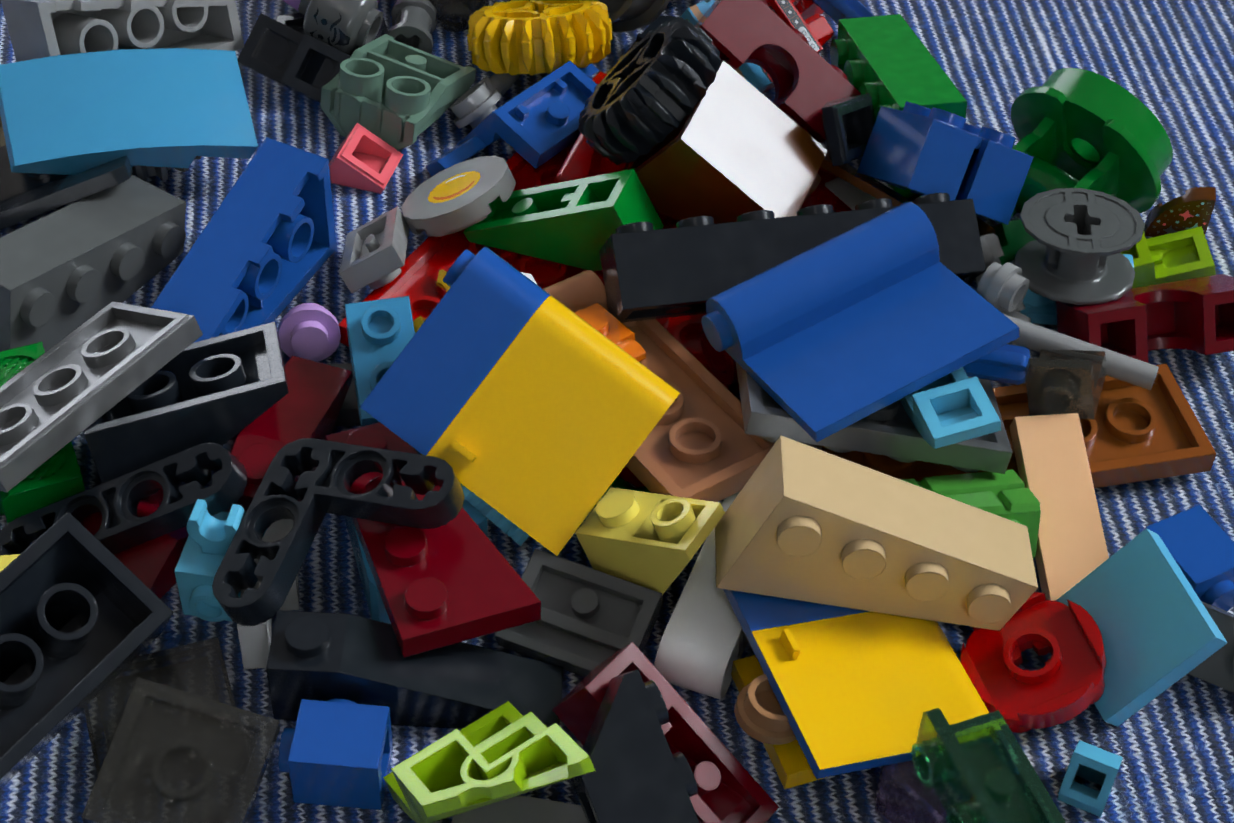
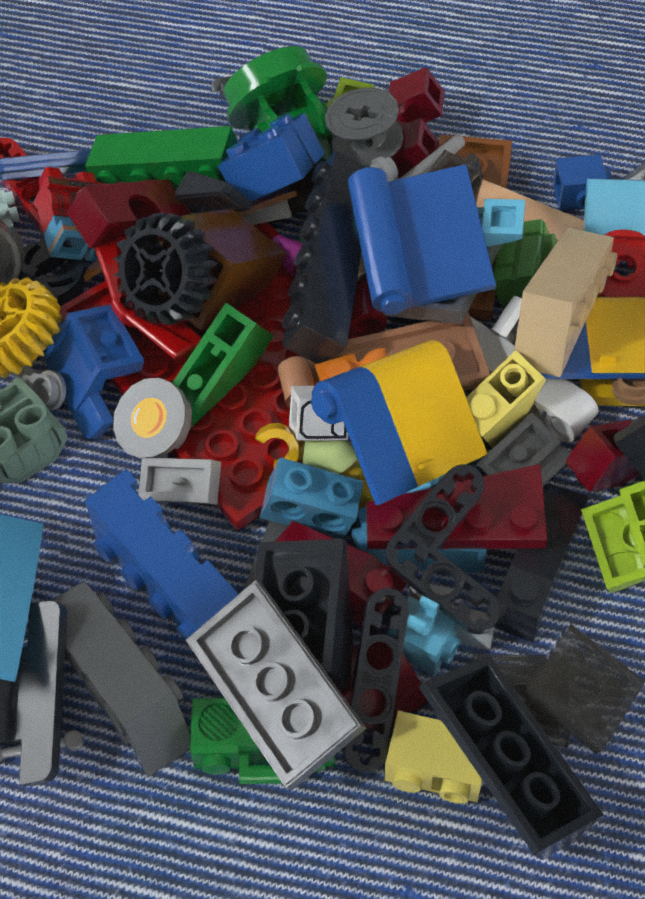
camera: 65 degrees left, 10 degrees up
lavender plate [278,303,341,362] -> none
blue brick [278,699,393,810] -> none
coral slope [329,123,404,194] -> none
reddish brown tile [1145,187,1216,237] -> none

